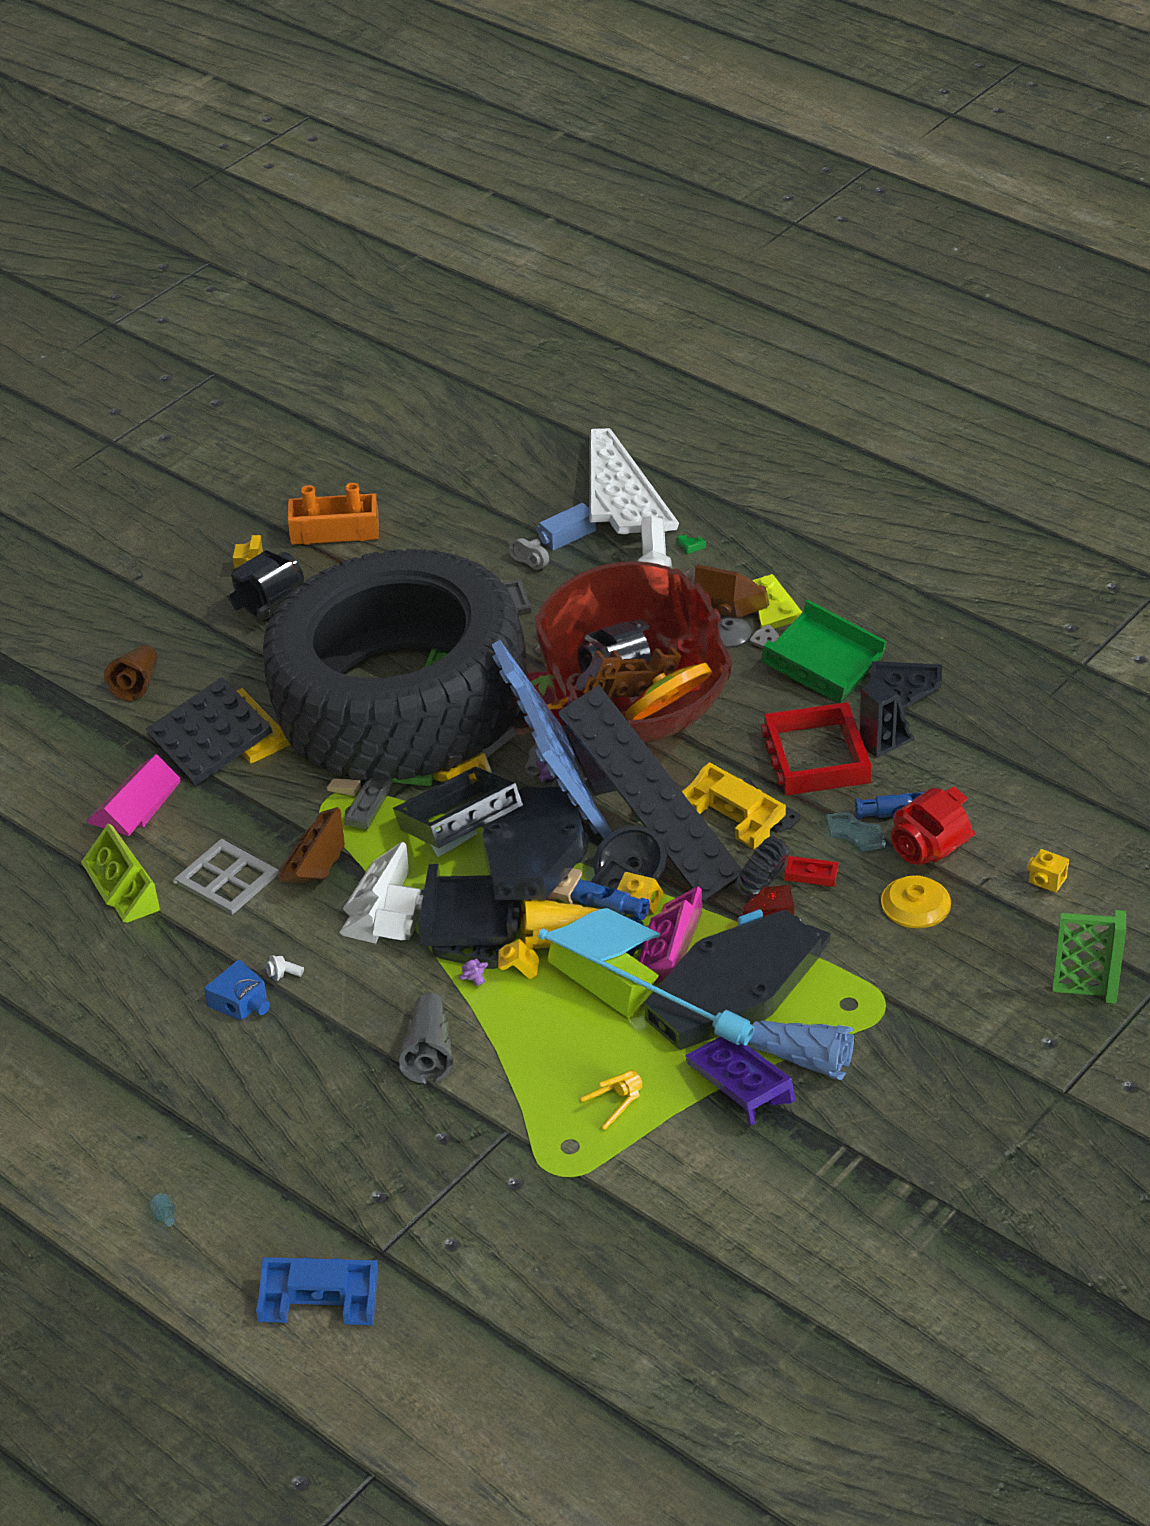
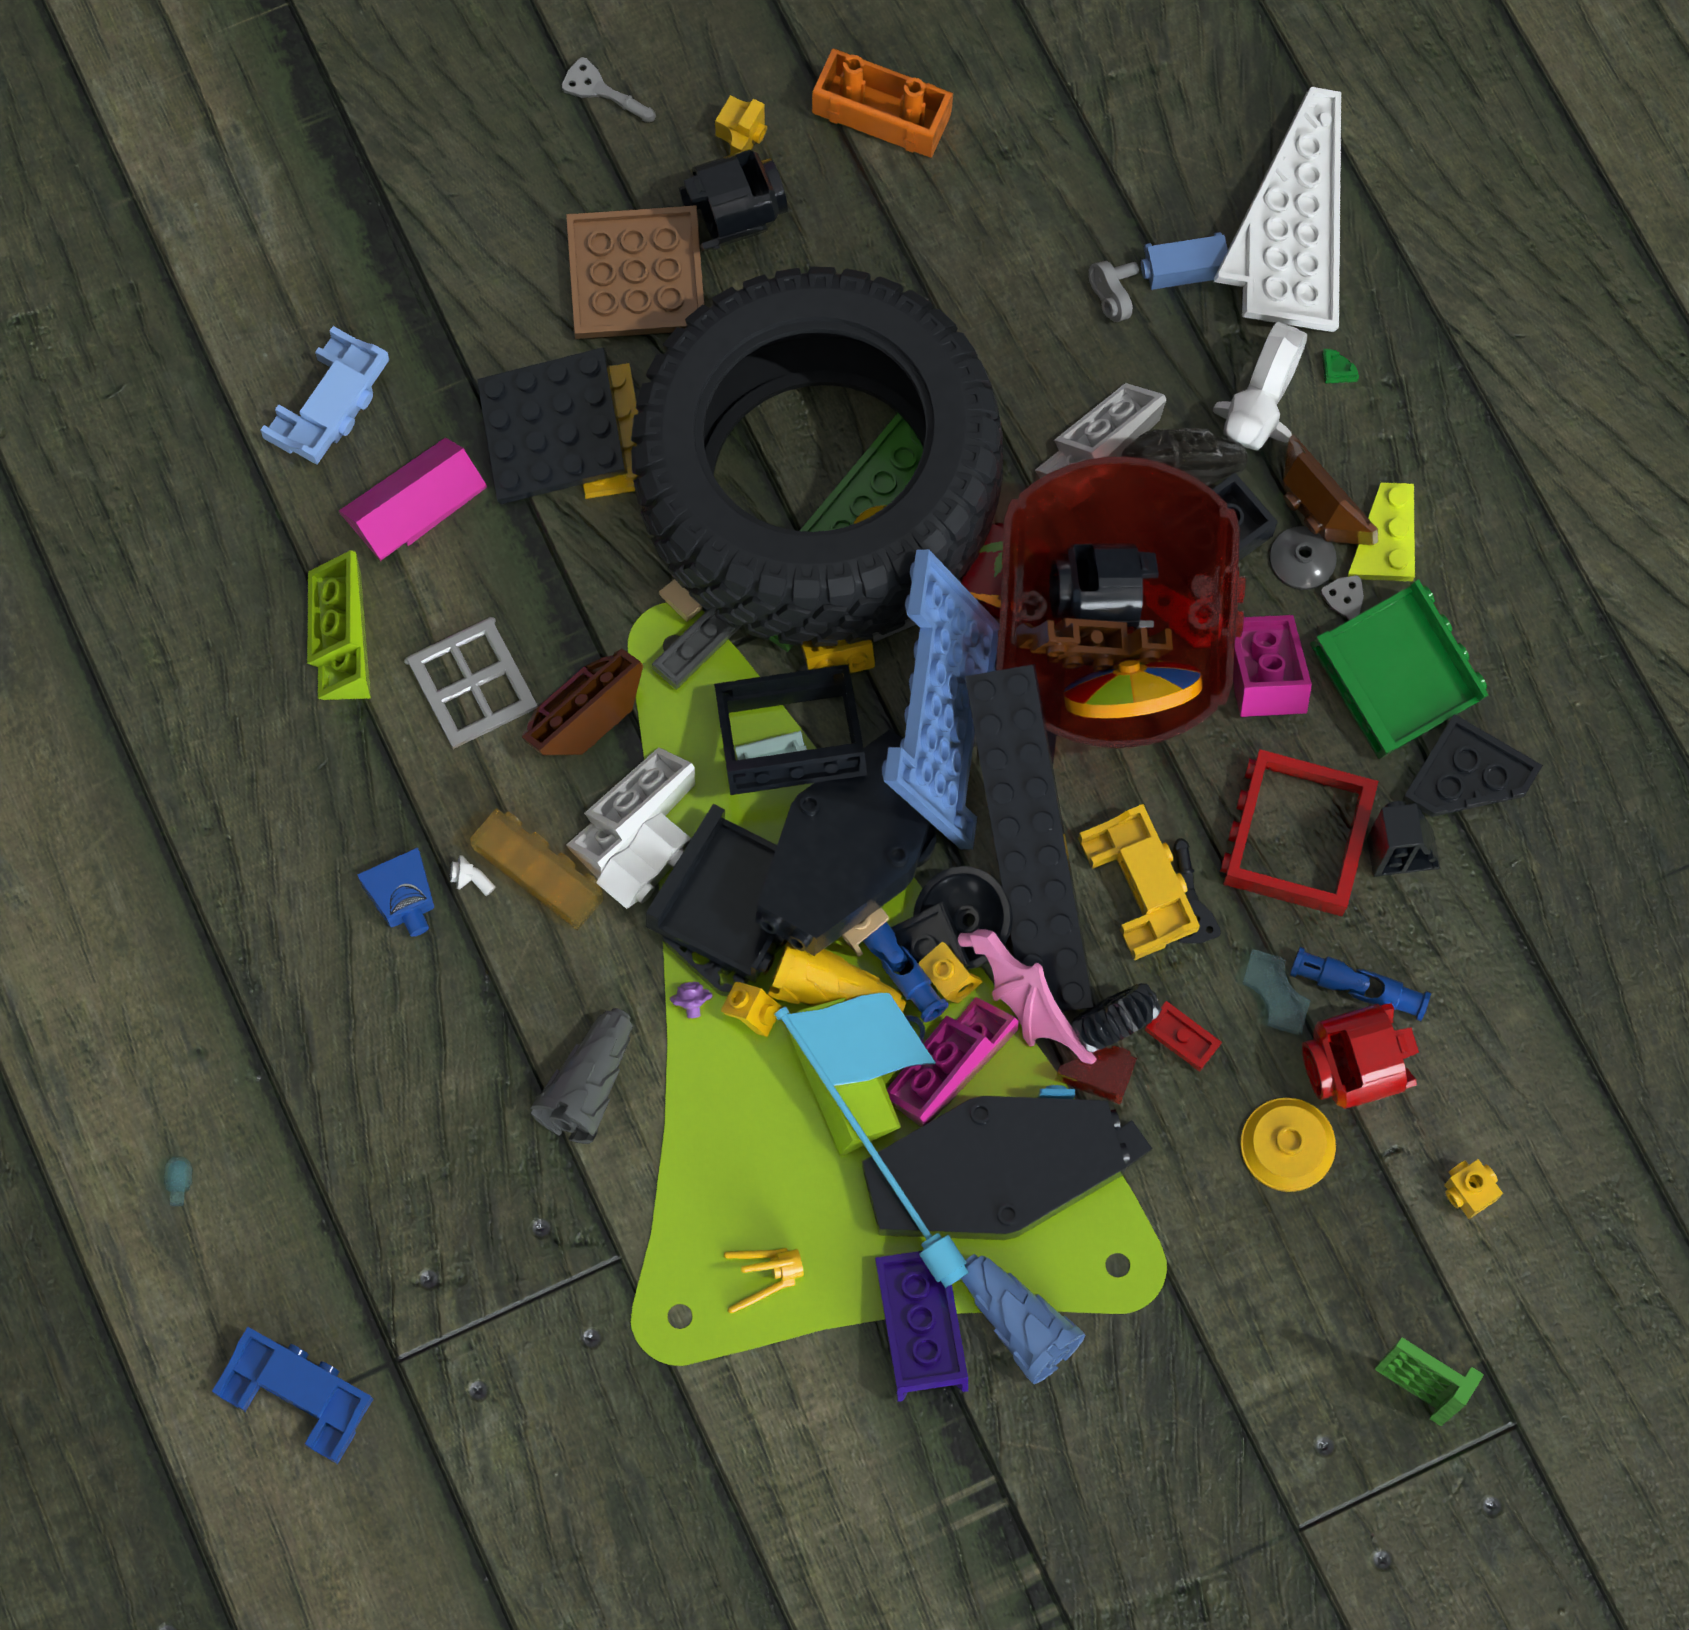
camera: 20 degrees right, 30 degrees up
reddish brown cone [104,645,158,701] -> none
dark grey tile [504,580,532,616] -> none
none -> light blue bracket [260,326,389,465]
none -> clear yellow brick [470,808,604,931]
none -> light grey piece [562,57,656,122]
none -> medium nougat plate [566,206,704,339]
none -> bright pink animal [958,929,1097,1064]
none -> dark pink slope [1227,615,1312,717]

